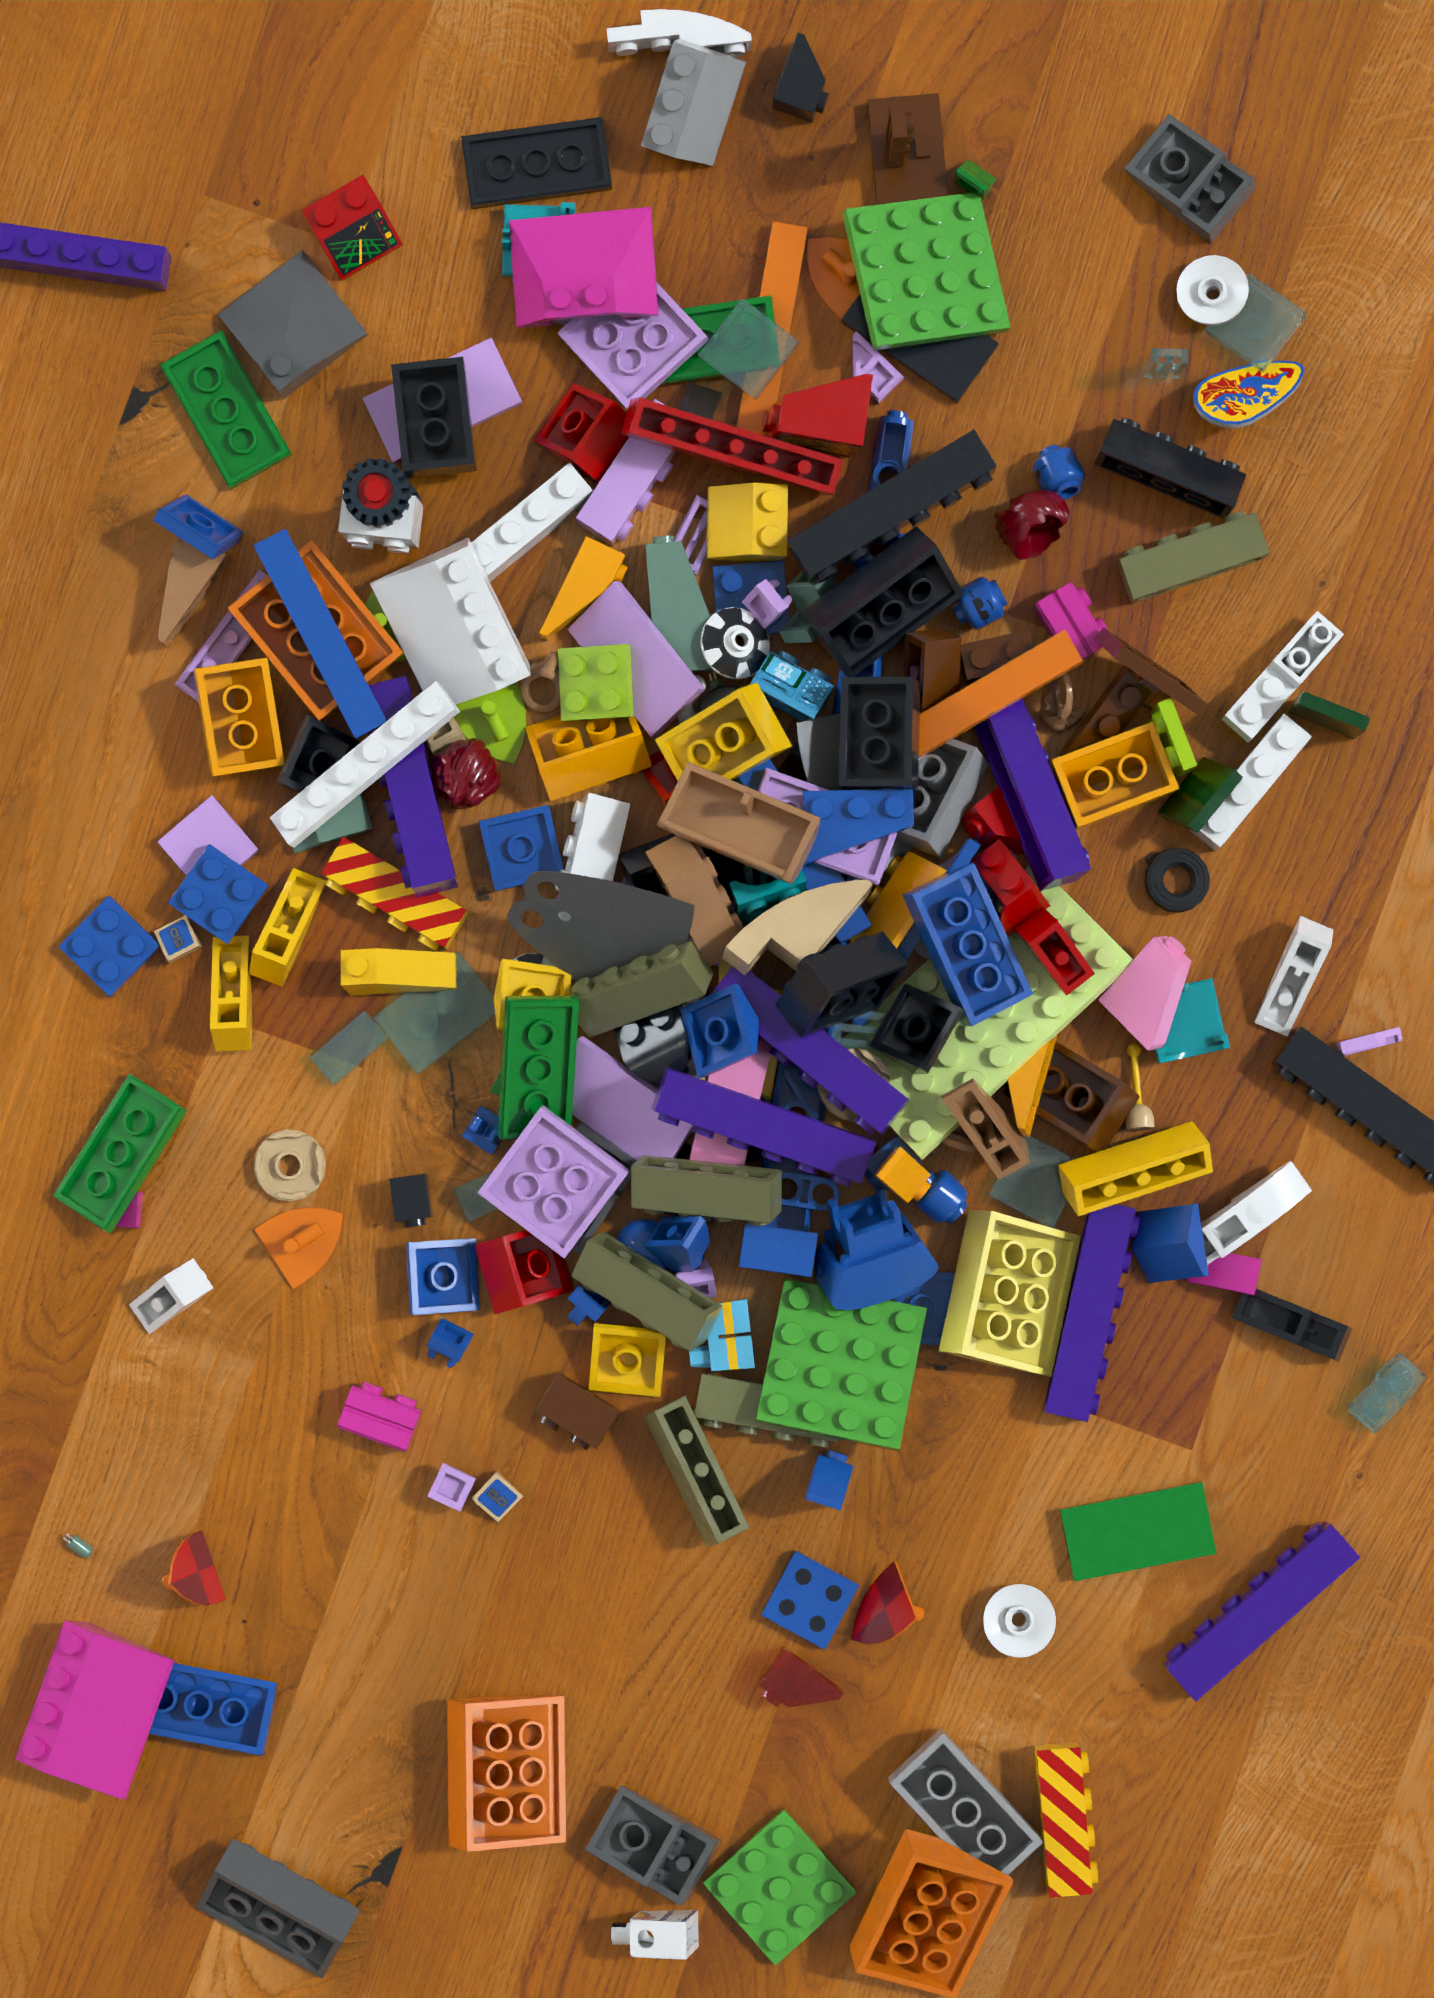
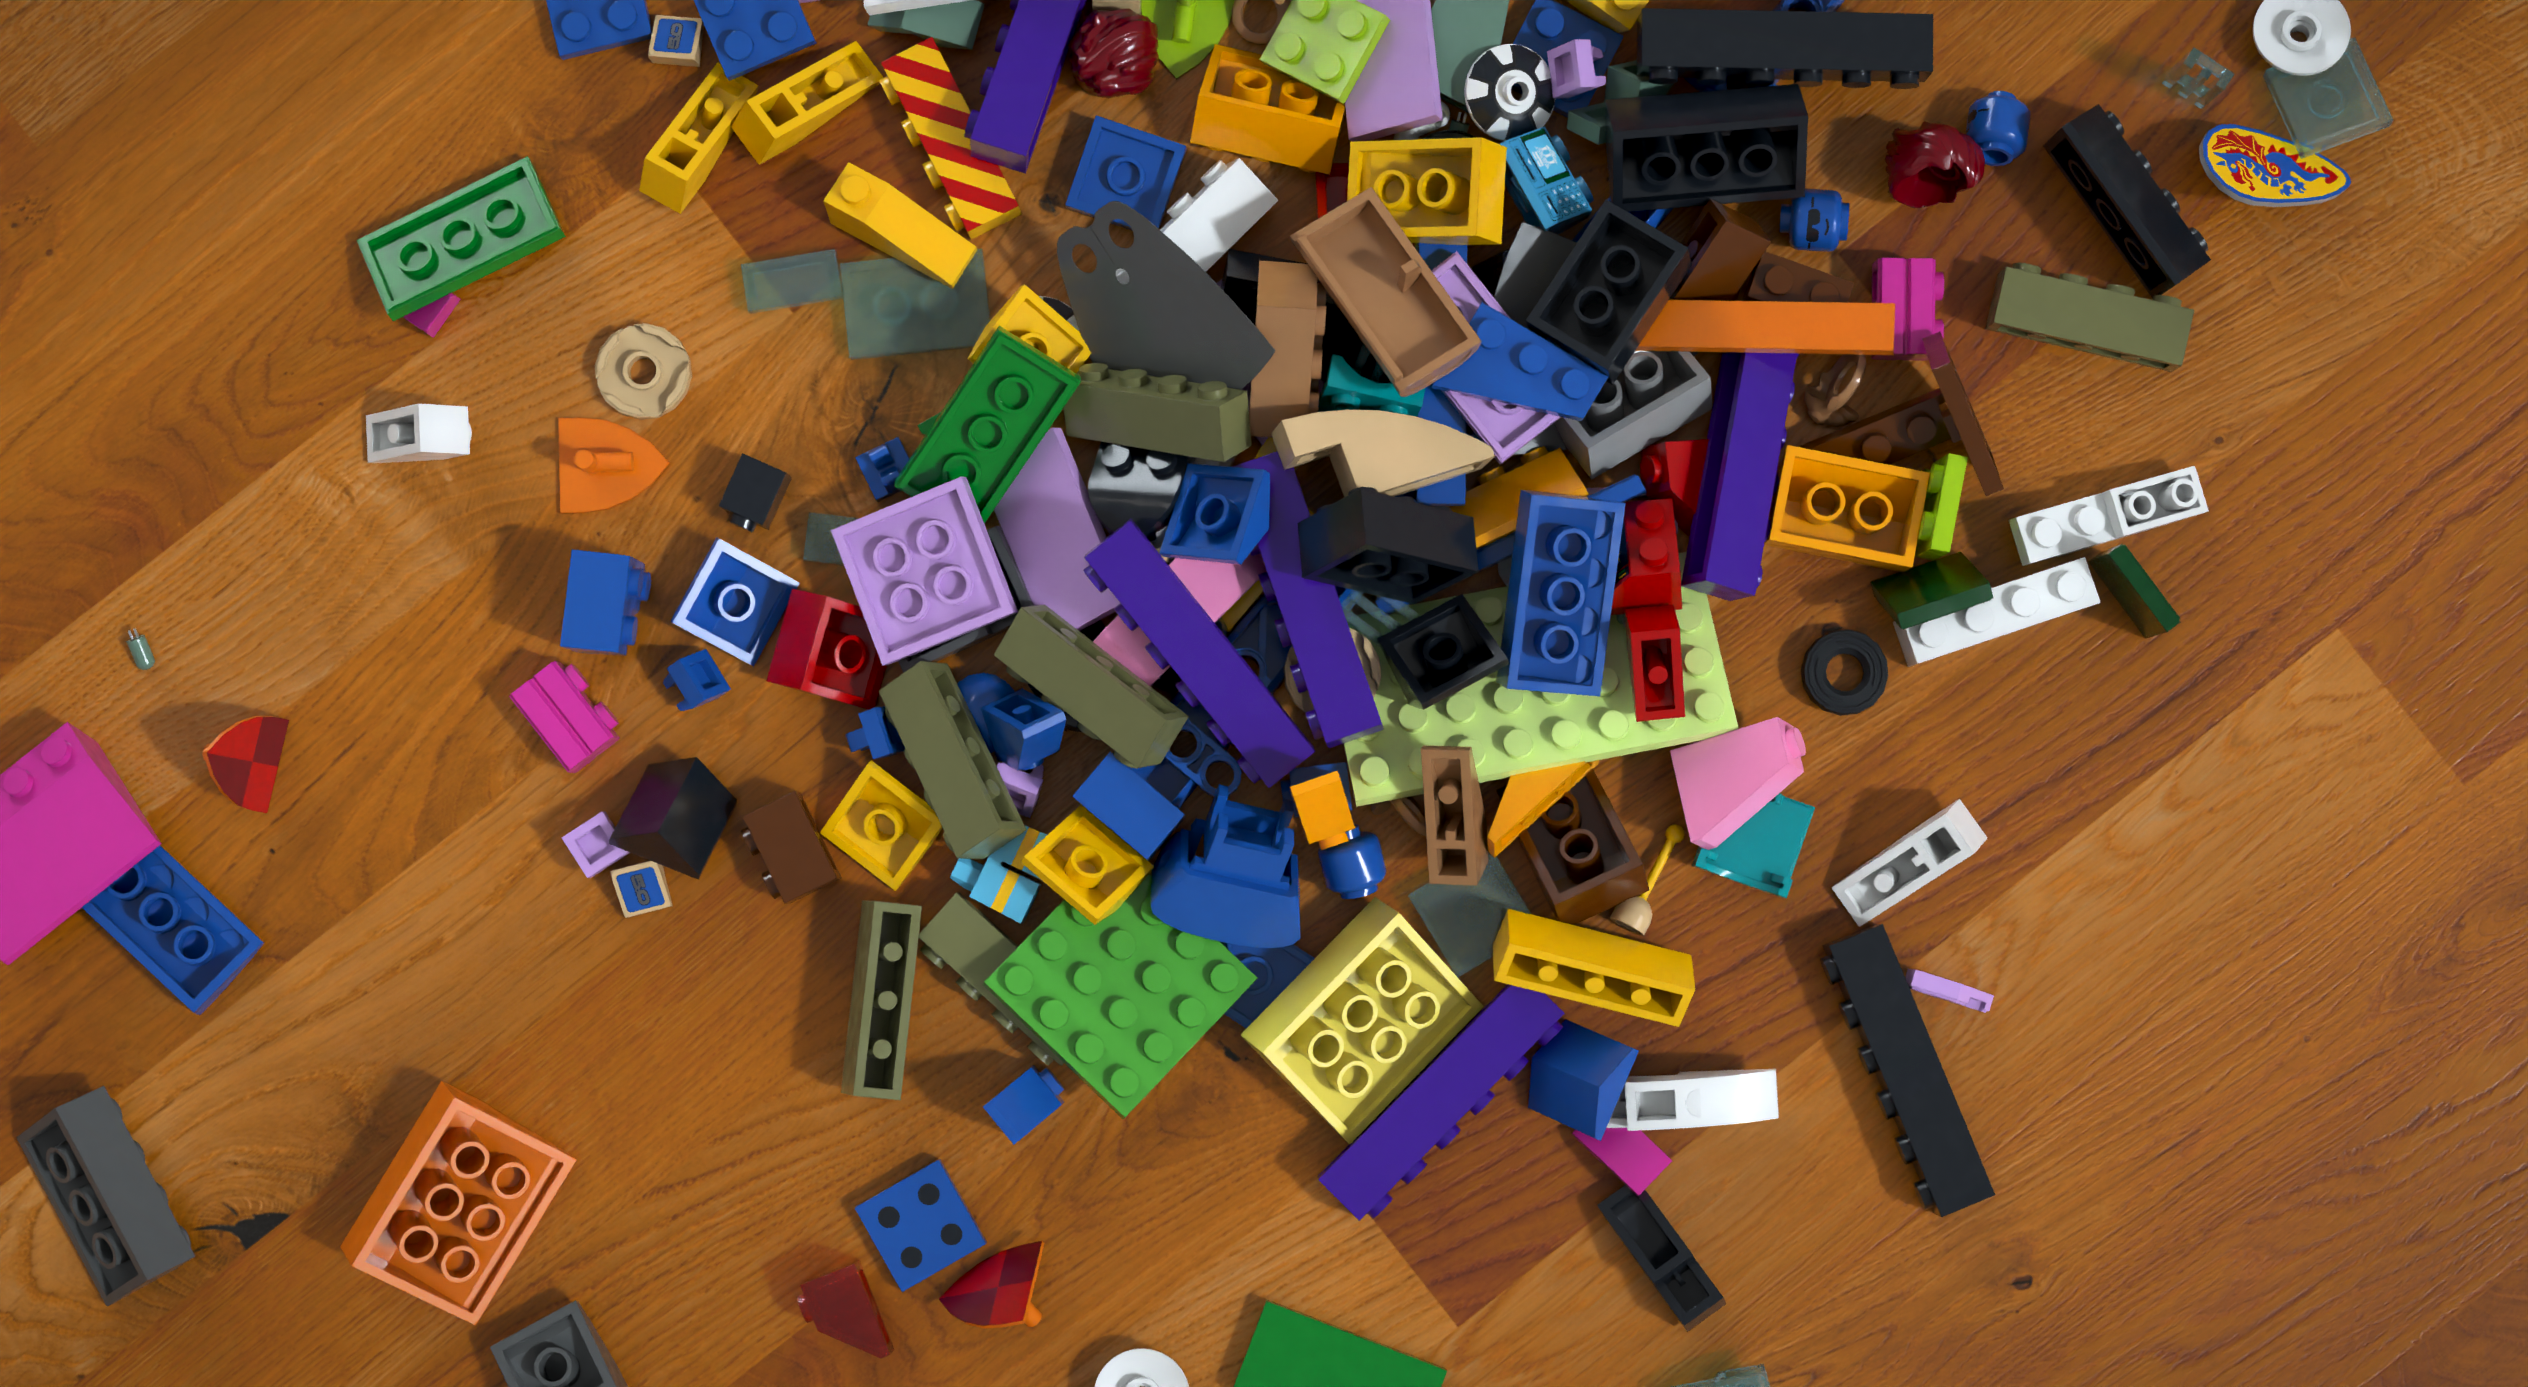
camera: 30 degrees right, 0 degrees up
none -> blue slope [560,549,651,656]
none -> black slope [609,757,737,880]
none -> yellow slope [1021,805,1154,925]

